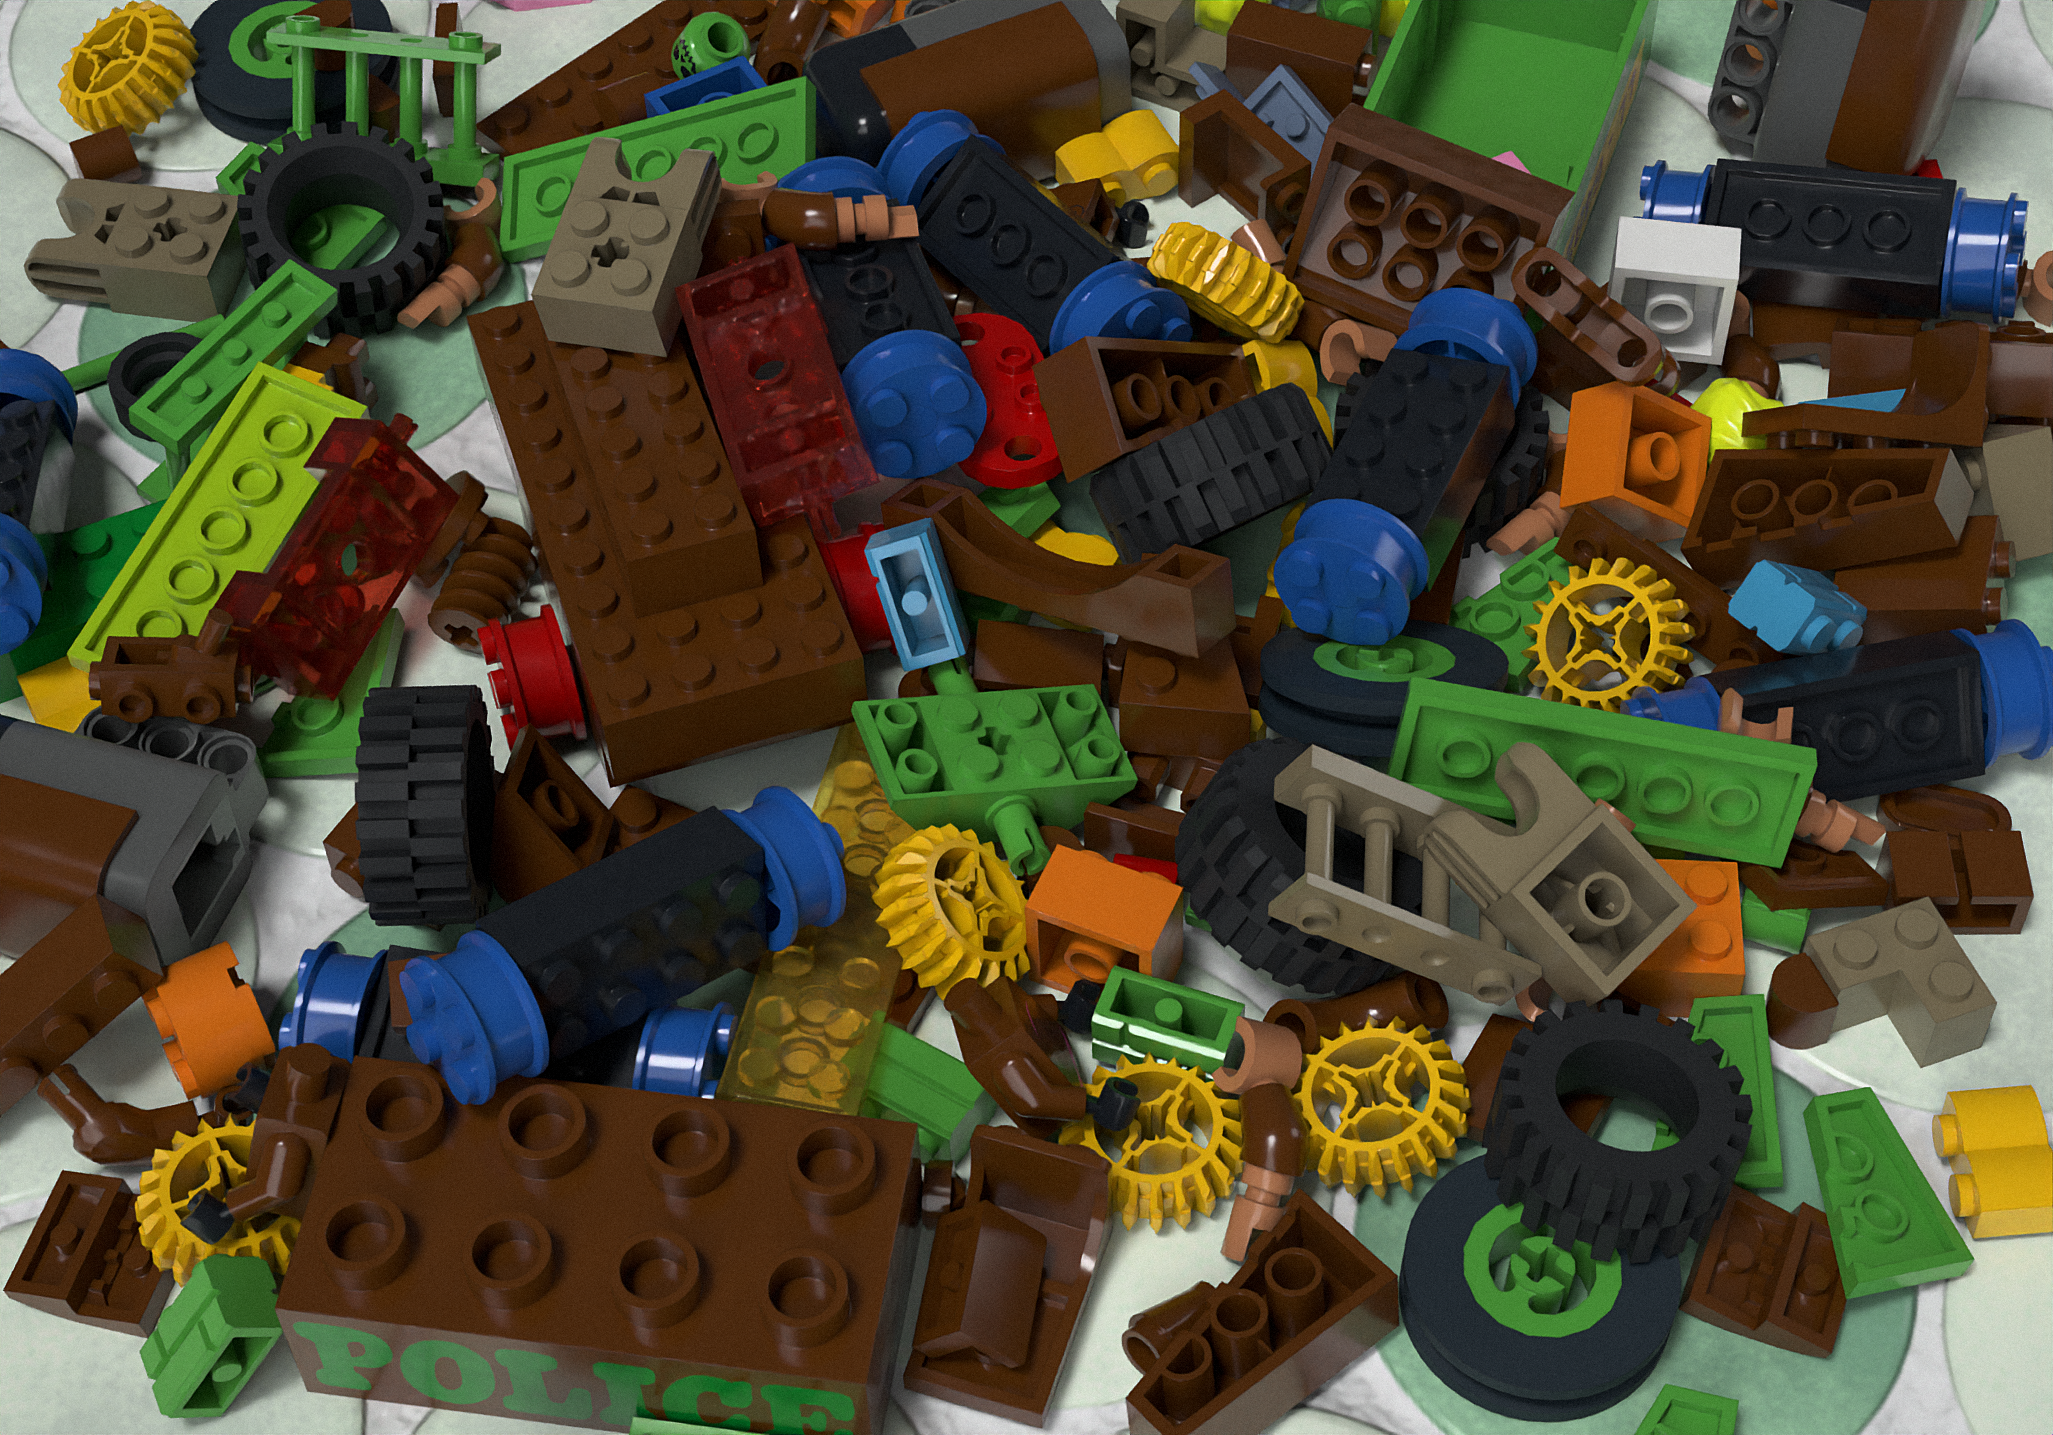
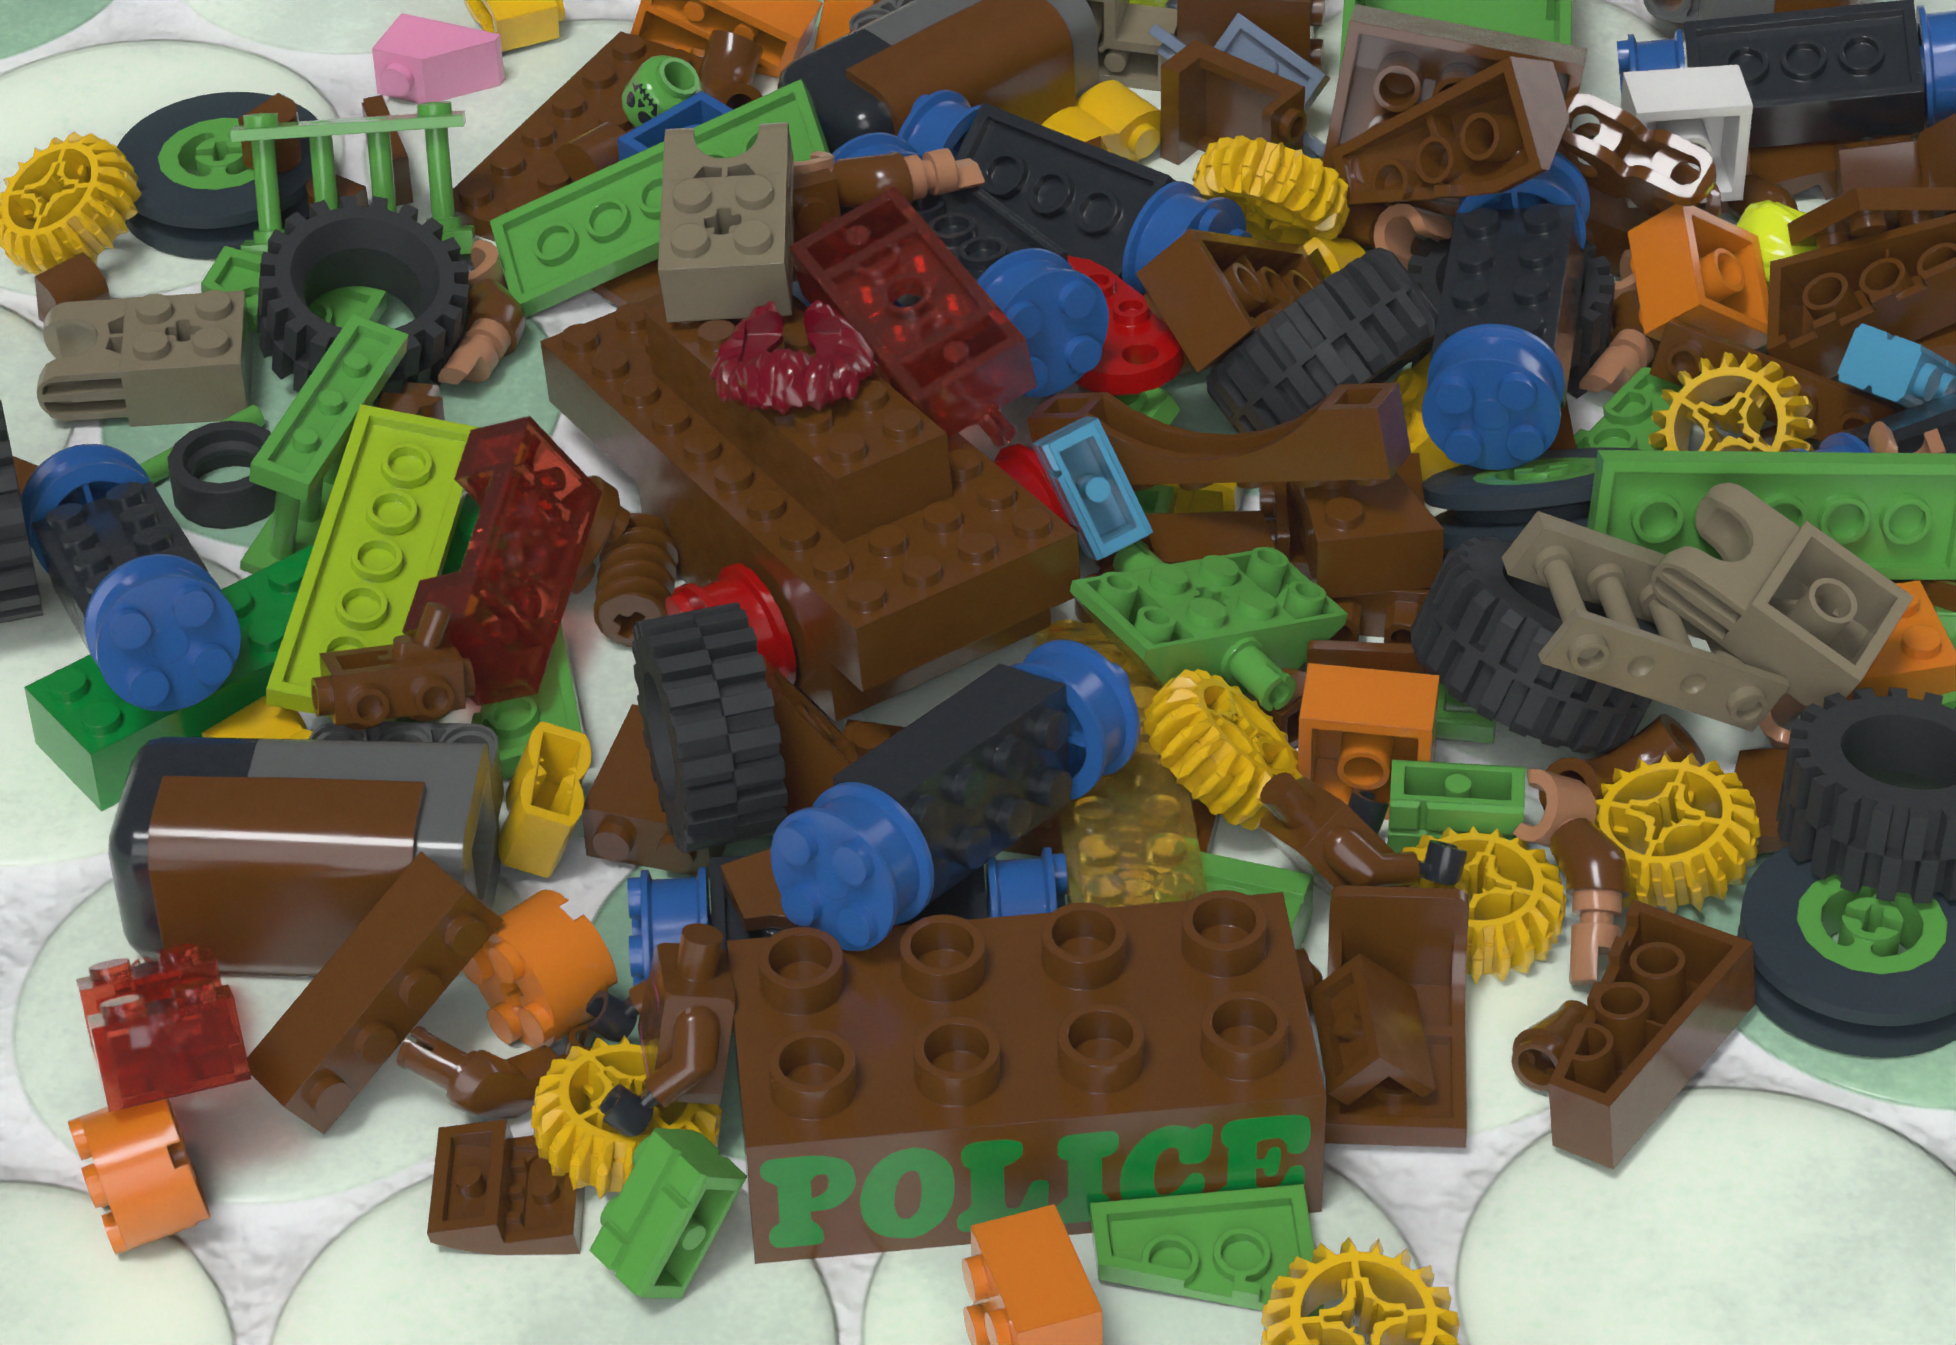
camera: 15 degrees left, 10 degrees down
none -> yellow brick [498,721,592,878]
none -> dark red piece [709,299,875,415]
none -> reddish brown wedge [1330,56,1569,206]

